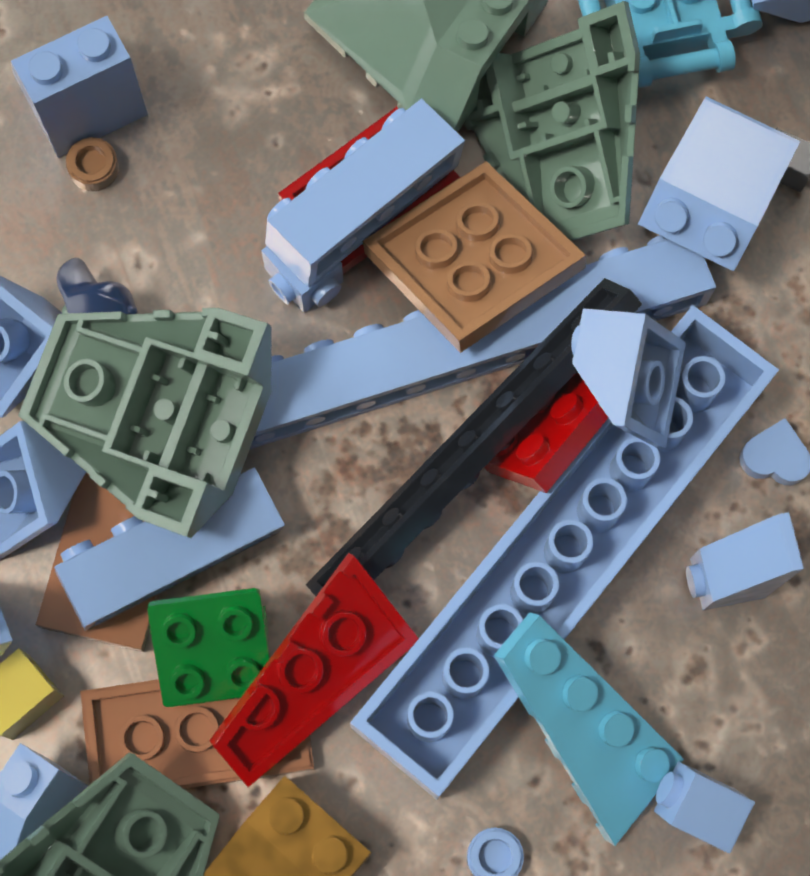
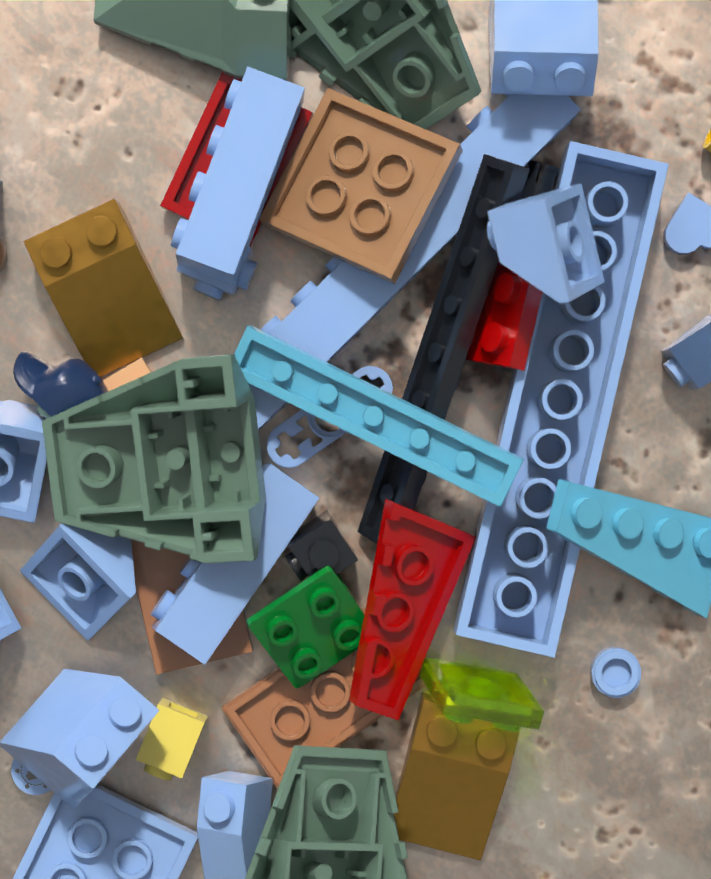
camera: 25 degrees left, 15 degrees up
none -> pearl gold slope [23,198,184,377]
none -> medium azure plate [234,325,524,507]
none -> light blue beam [267,366,393,468]
none -> black brick [285,510,358,581]
none -> clear neon green plate [420,657,544,732]

